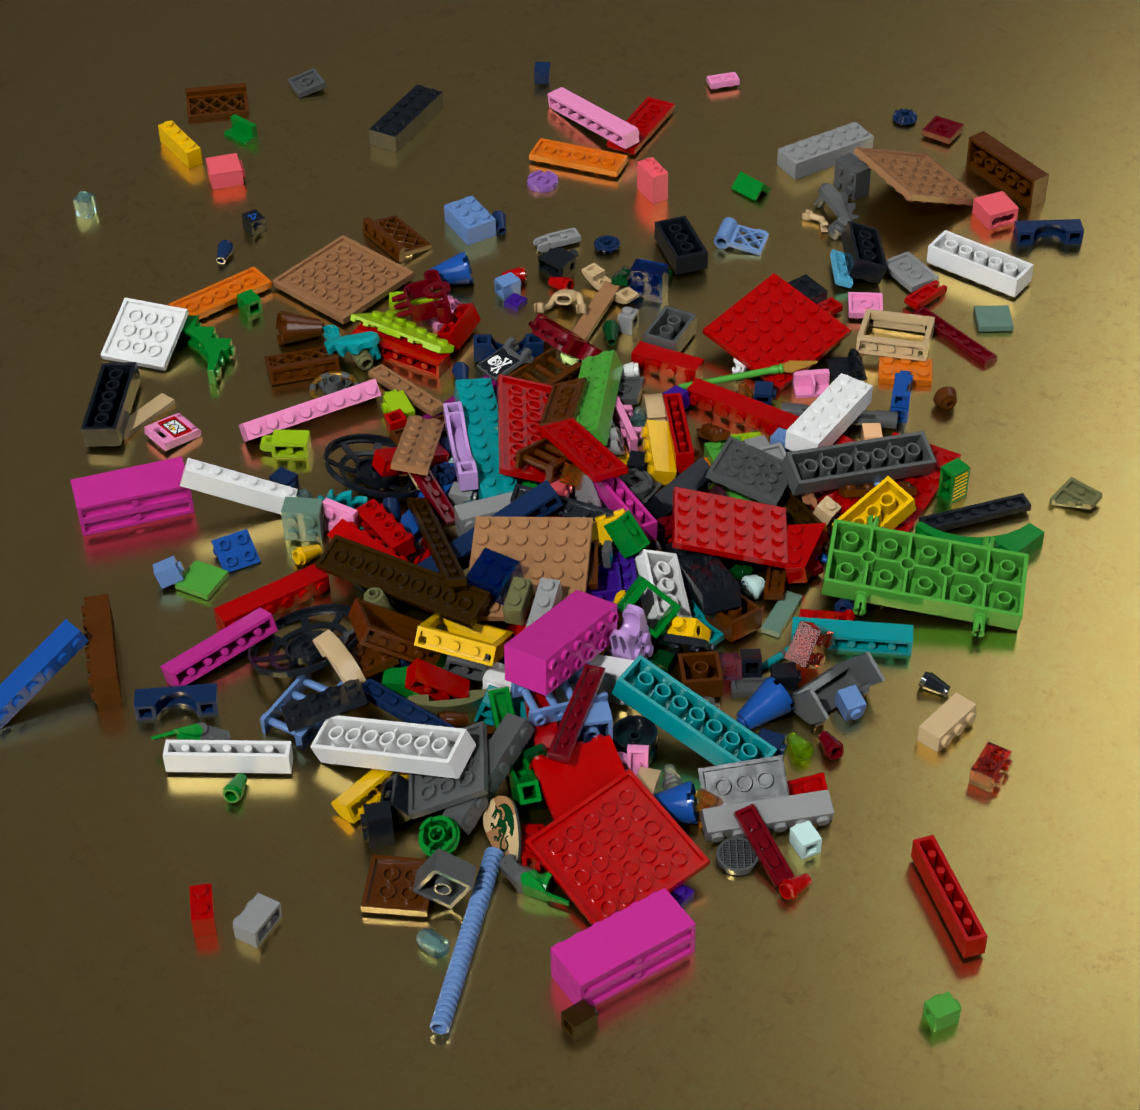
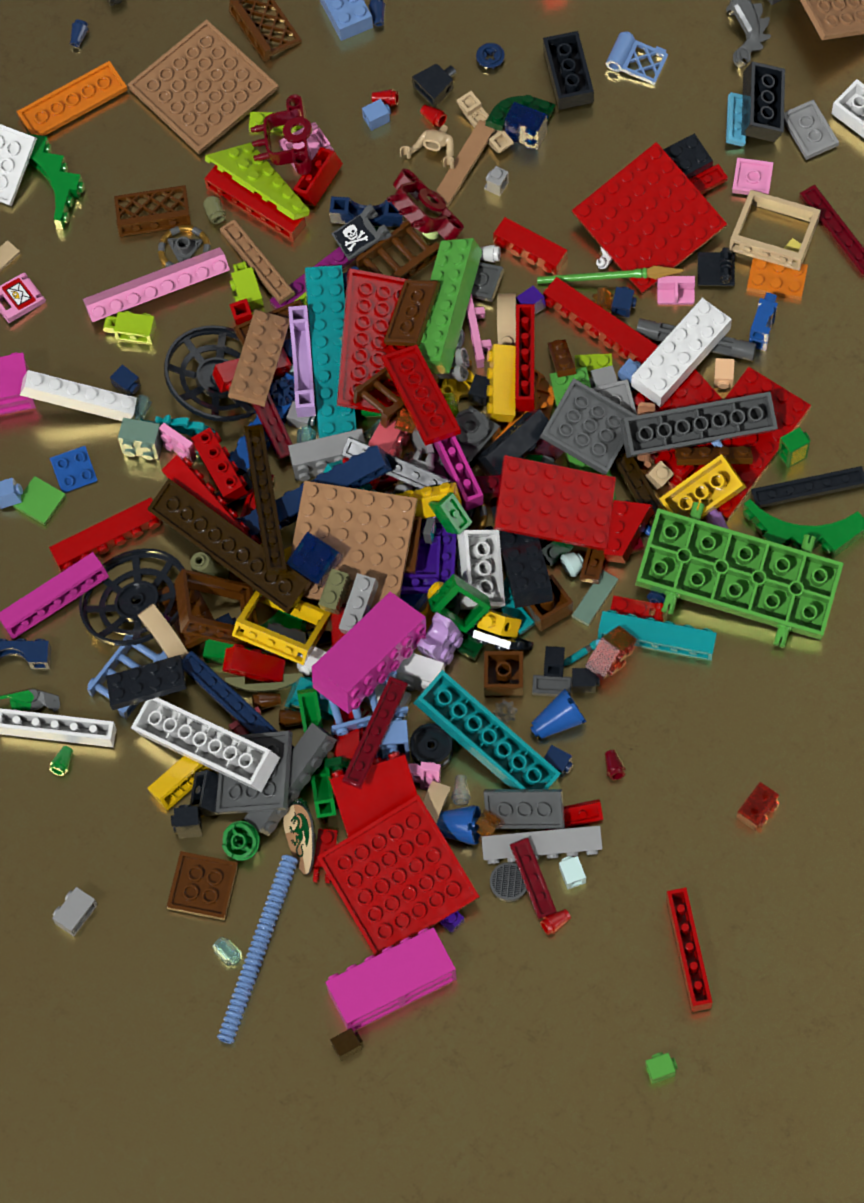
camera: 10 degrees right, 25 degrees up
red brick [189,883,217,938] -> none
green brick [237,289,263,318] -> none
reddish brown cone [276,311,325,345] -> none
yellow cone [292,544,322,565] -> none
teal animal [323,325,382,360] -> none
dark blue brick [382,497,401,523] -> none
dark grey brick [413,848,477,909] -> none
blue cone [429,251,474,285] -> none
dark blue cone [452,362,469,380] -> none
green animal [499,854,570,906] -> none
dark purple plate [504,293,528,312] -> none
light grey hinge [533,227,581,253] -> none
dark green cone [602,320,619,346] -> none
clear light blue cone [629,407,646,427] -> none
dark grey brick [643,306,697,352] -> none
clear pink brick [719,652,742,681] -> none
clear neon green cone [786,732,814,761] -> none
dark grey windscreen [790,651,886,726] -> none
tan arm [802,209,828,232] -> none
medium blue brick [834,685,866,721] -> none
red hinge [904,280,948,310] -> none
tan brick [917,692,977,753] -> none
black cone [919,671,951,697] -> none
reddish brown cone [933,386,957,410] -> none

